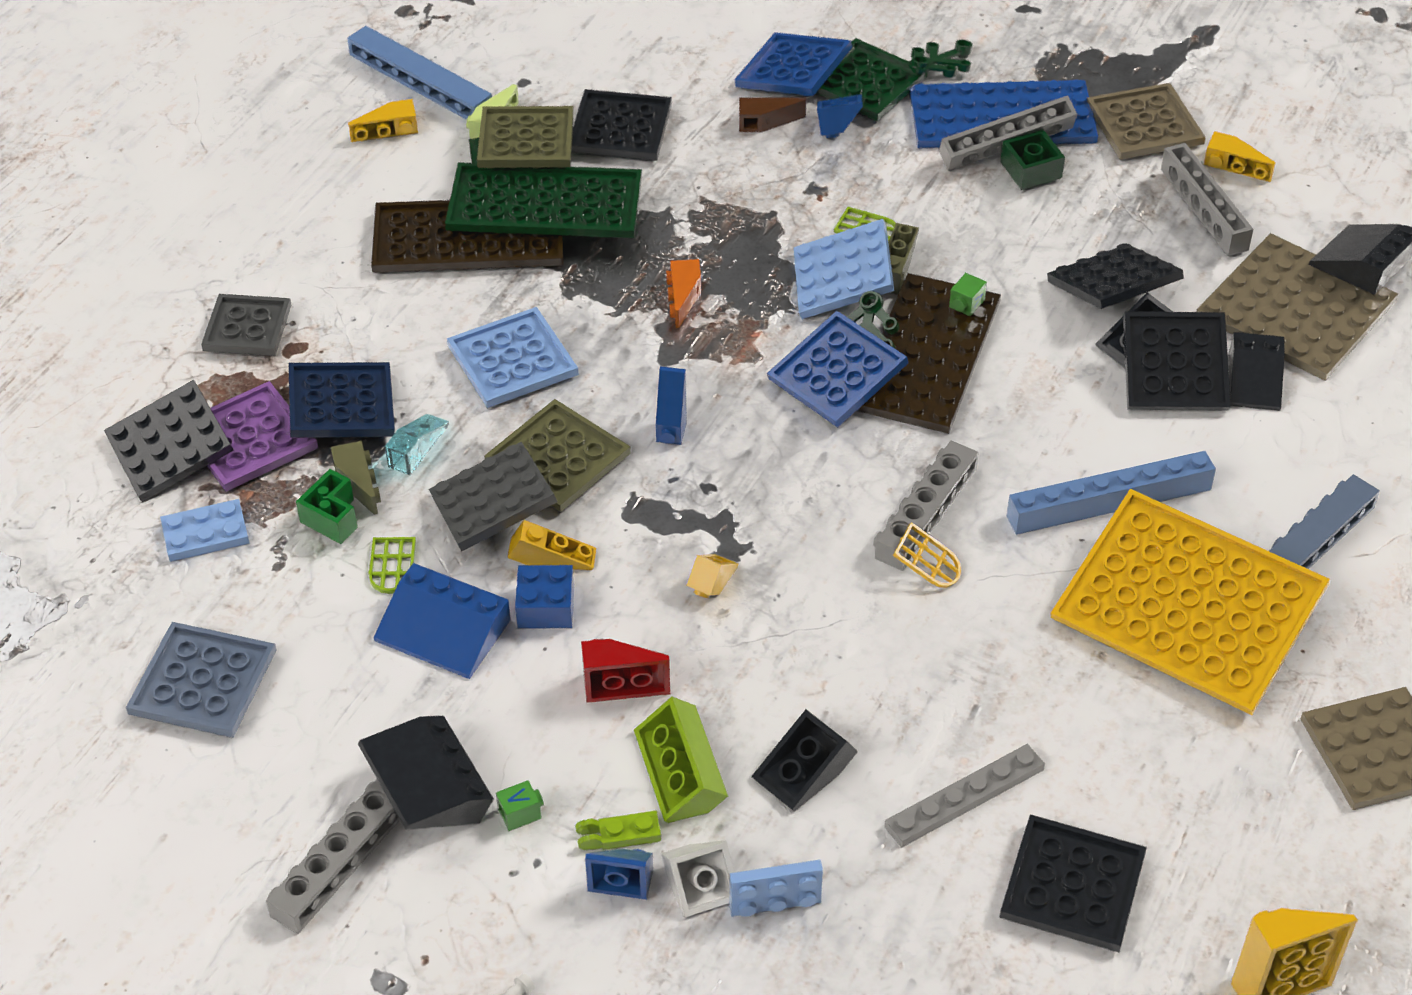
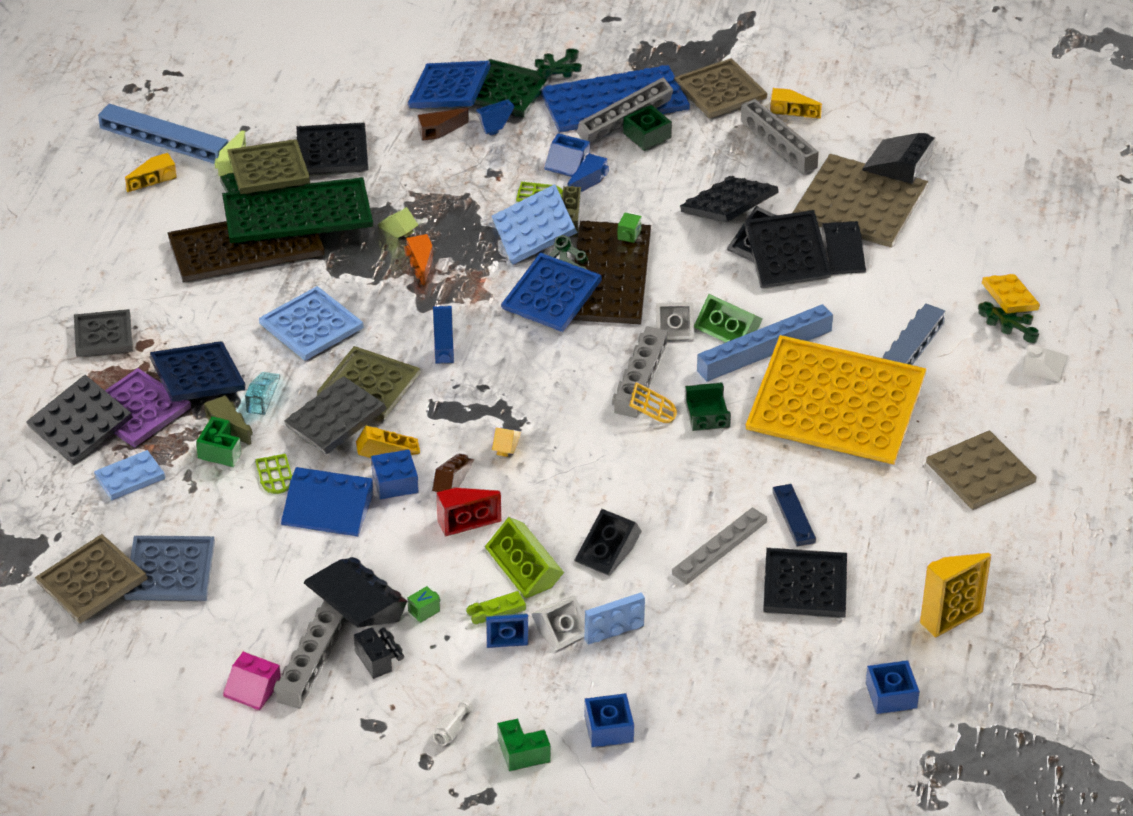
camera: 15 degrees left, 5 degrees down
none -> dark tan plate [35,534,148,624]
none -> dark pink slope [223,651,281,711]
none -> black brick [354,627,405,679]
none -> yellowish green slope [377,207,418,238]
none -> reddish brown slope [432,454,474,492]
none -> slope [544,133,590,177]
none -> blue slope [567,153,609,192]
none -> white slope [656,302,694,340]
none -> dark green panel [684,382,731,431]
none -> bright green slope [694,294,763,342]
none -> dark blue plate [772,484,816,547]

